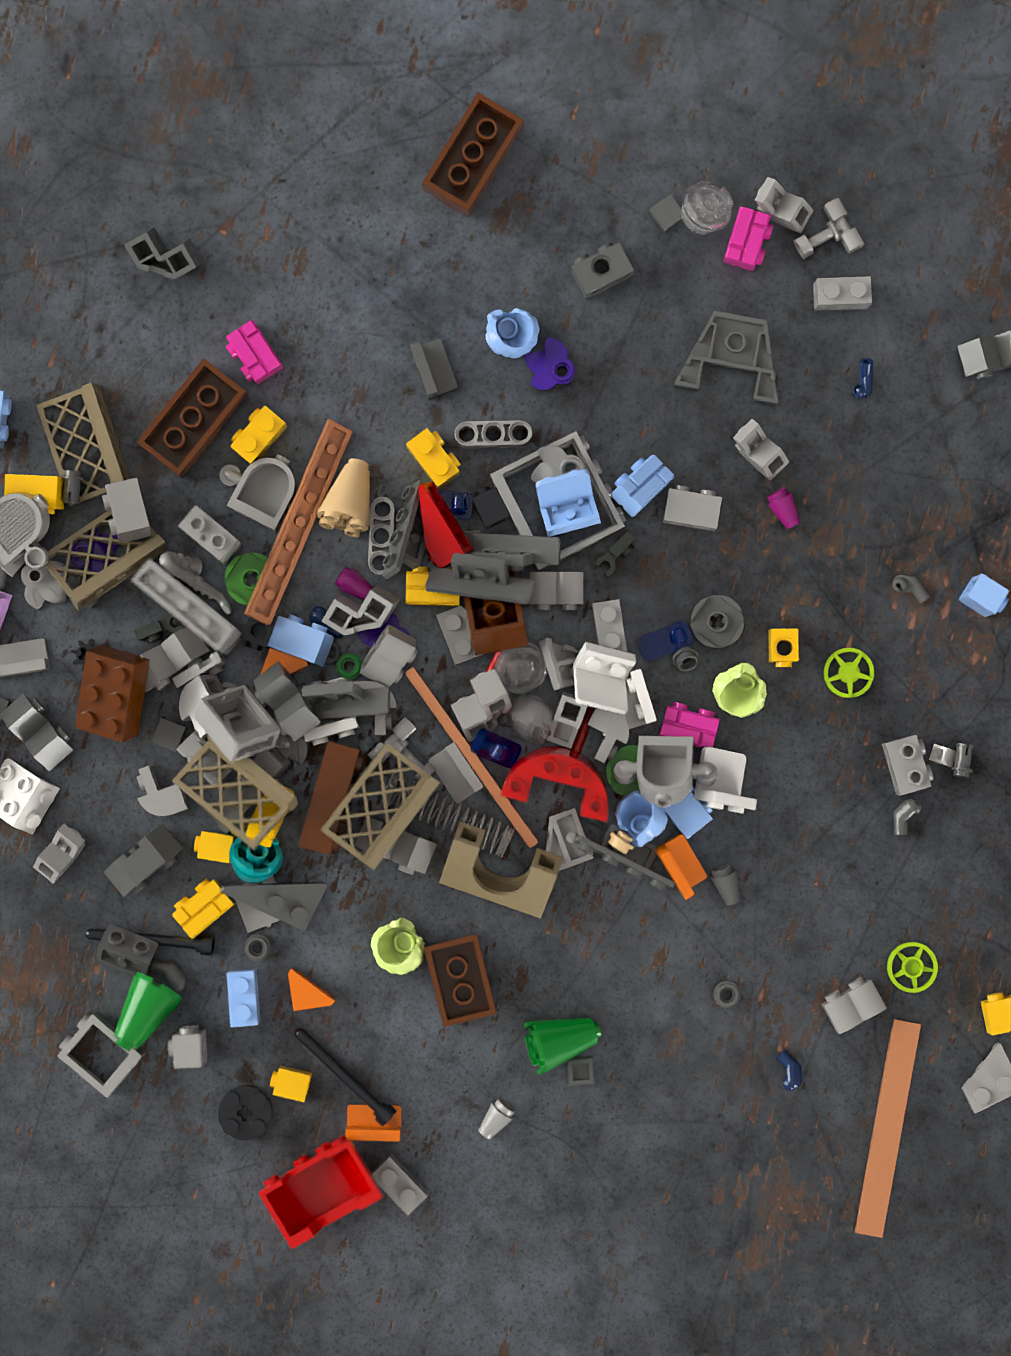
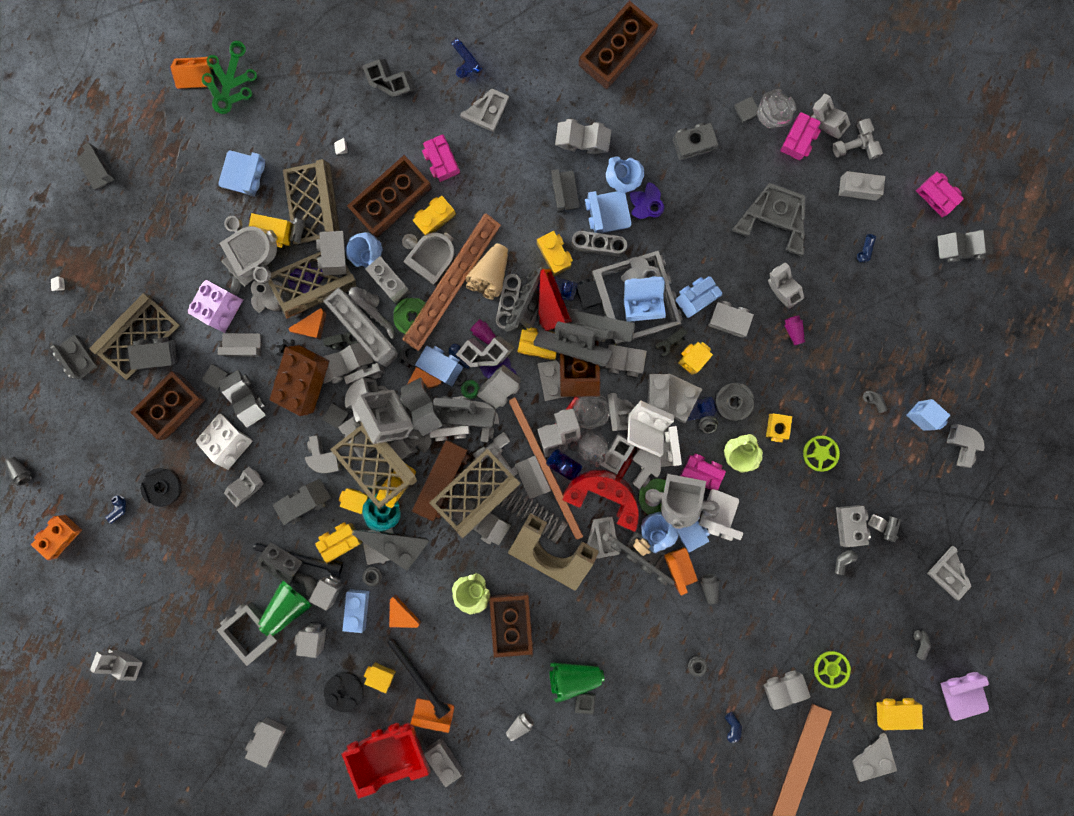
camera: 15 degrees right, 0 degrees up
none -> light grey brick [245,717,287,768]
none -> orange slope [288,308,327,340]
none -> light grey brick [309,575,344,610]
none -> white piece [334,138,348,155]
none -> light blue hair [345,232,383,268]
none -> clear blue piece [451,37,483,79]
none -> light grey wing [460,89,509,132]
none -> light grey brick [555,119,611,154]
none -> light blue bracket [585,191,631,234]
none -> light grey wing [669,374,702,424]
none -> yellow brick [678,342,713,375]
none -> dark pink brick [916,172,964,218]

